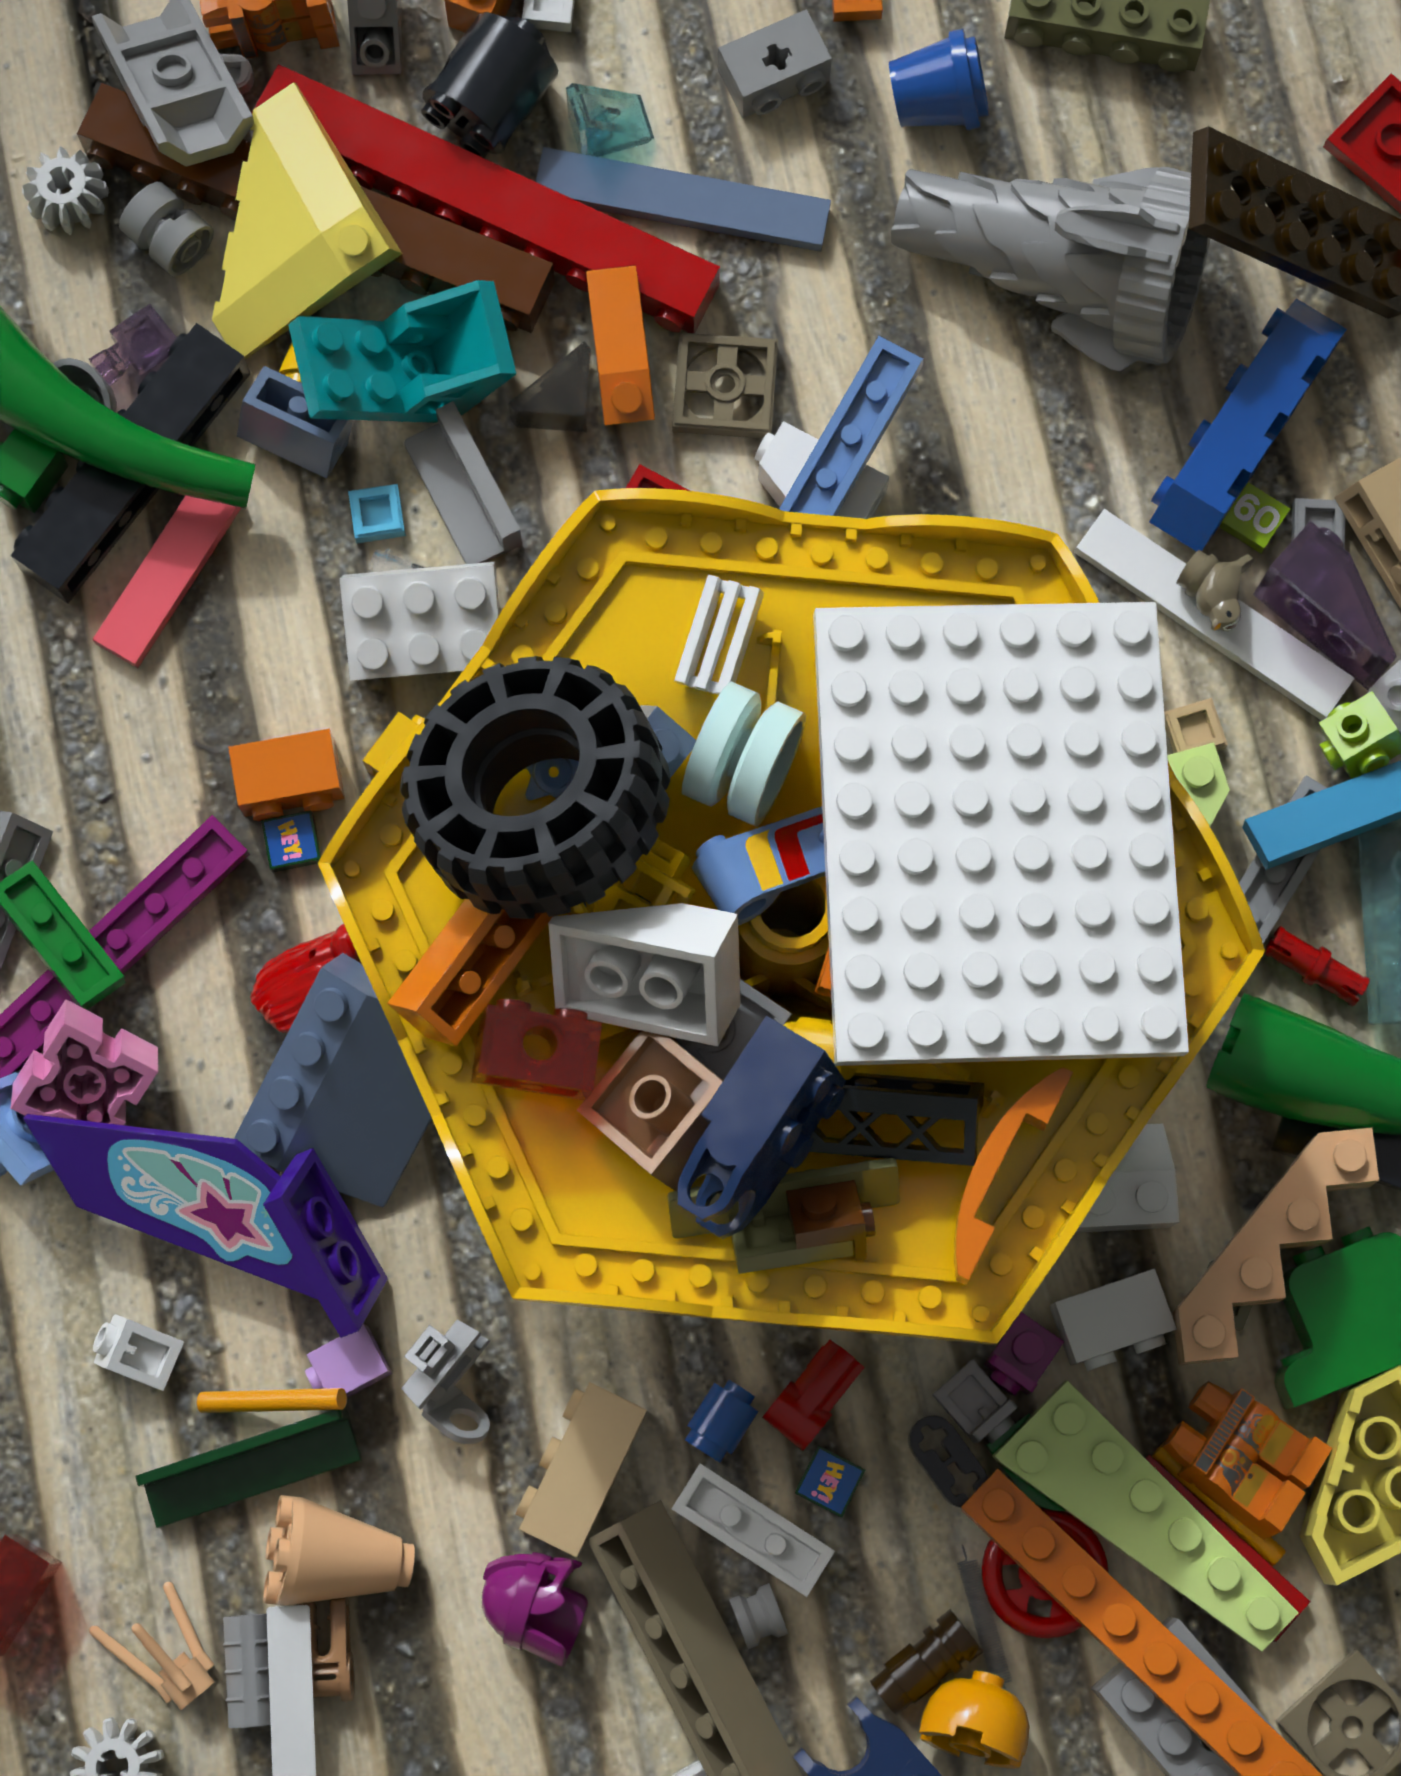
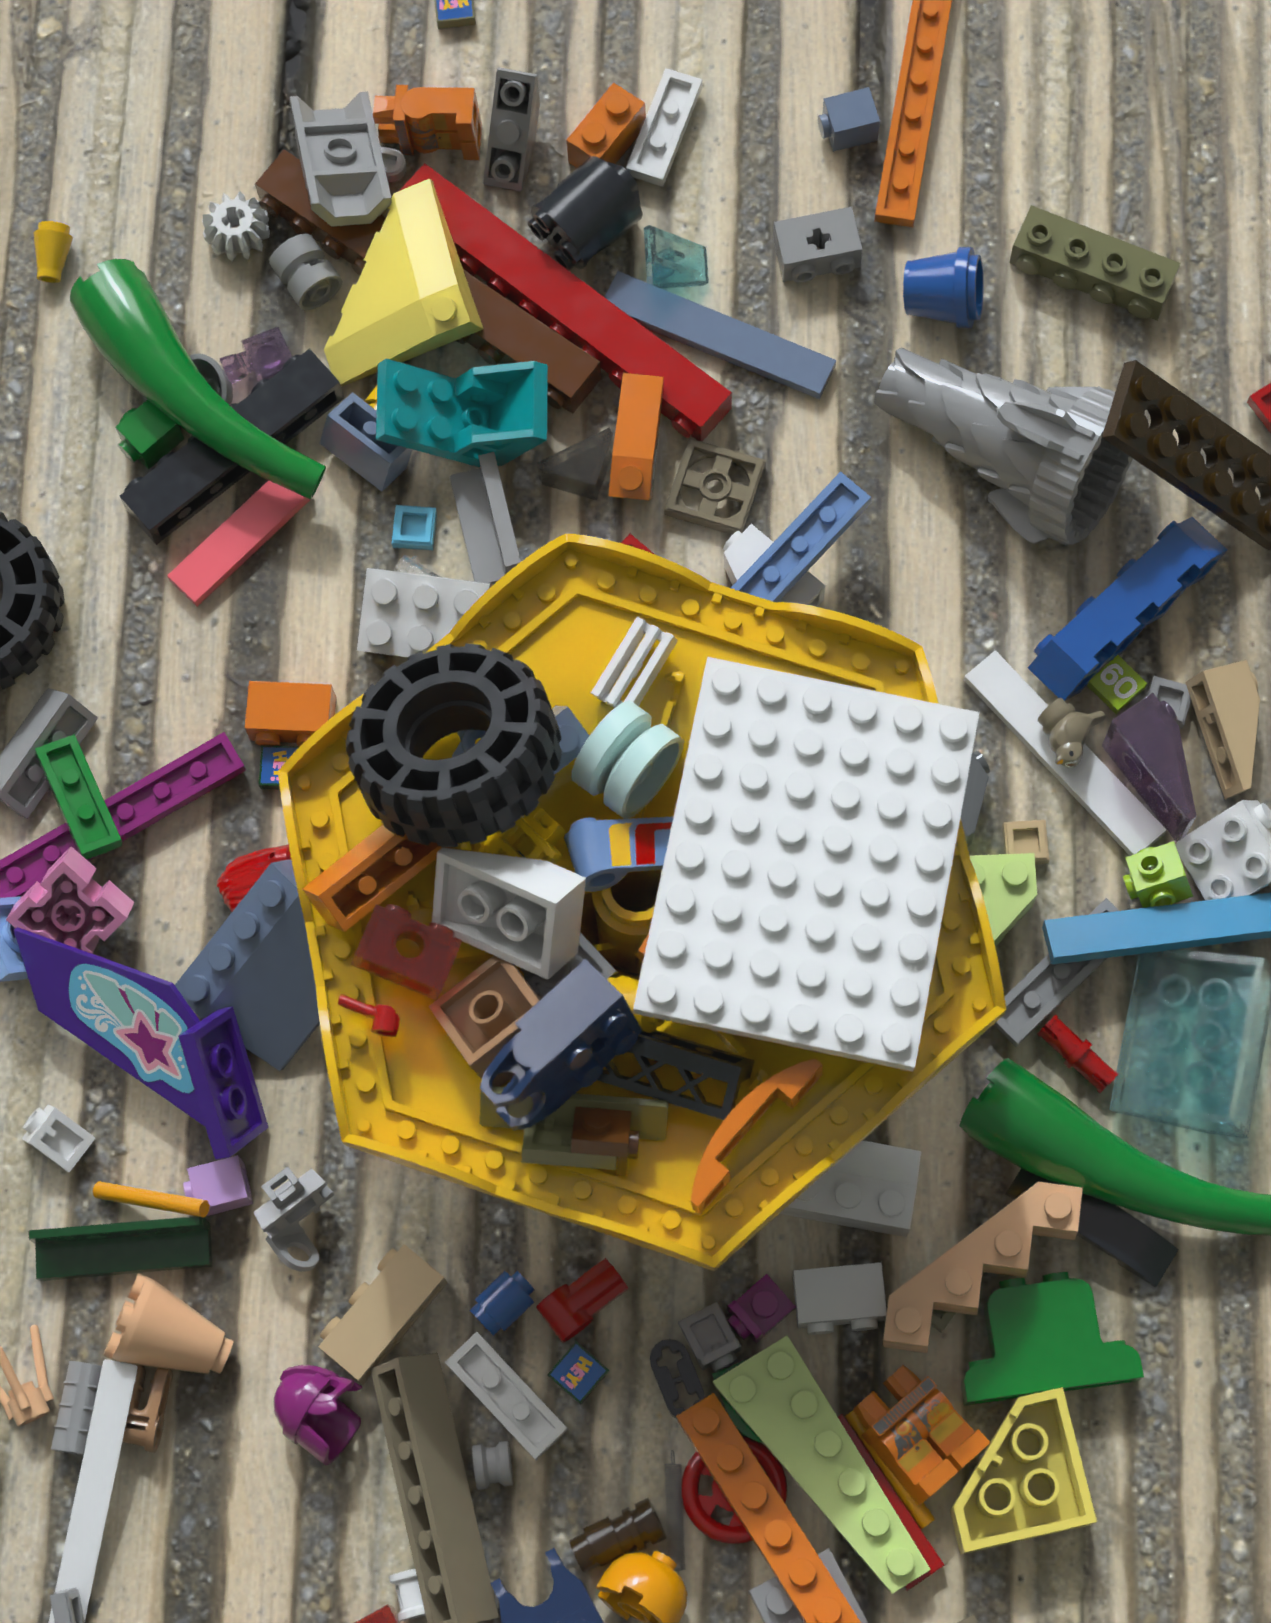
camera: 20 degrees right, 5 degrees down
none -> red hand [338,994,400,1037]

